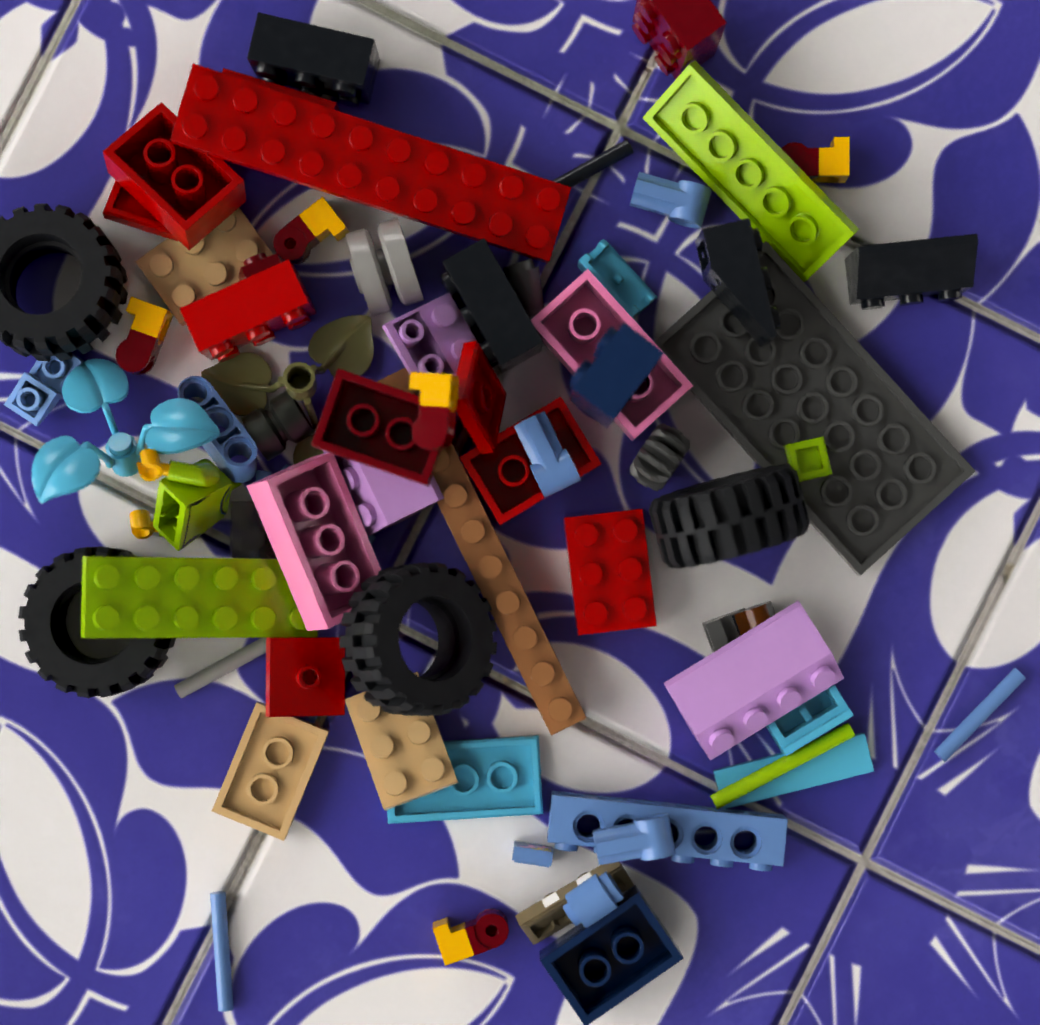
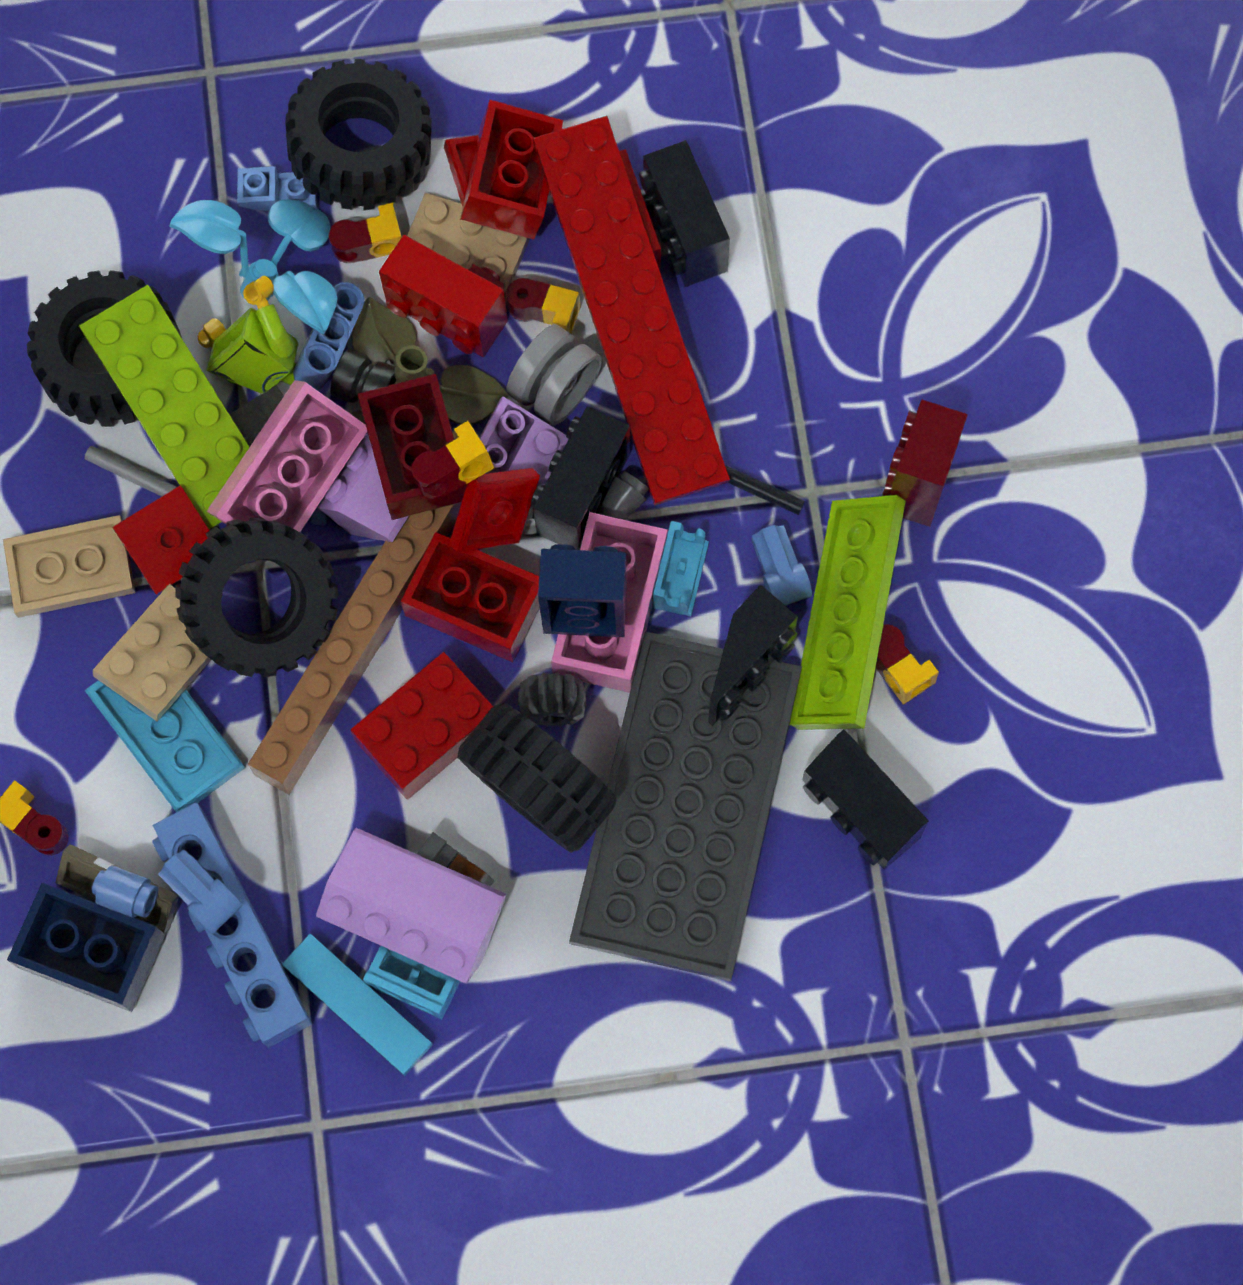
camera: 60 degrees right, 15 degrees down
medium blue tile [512,841,553,867] -> none
medium blue piece [514,411,581,498] -> none
lime bar [710,722,855,809] -> none
lime tile [784,436,832,482] -> none
medium blue bar [934,668,1026,762] -> none

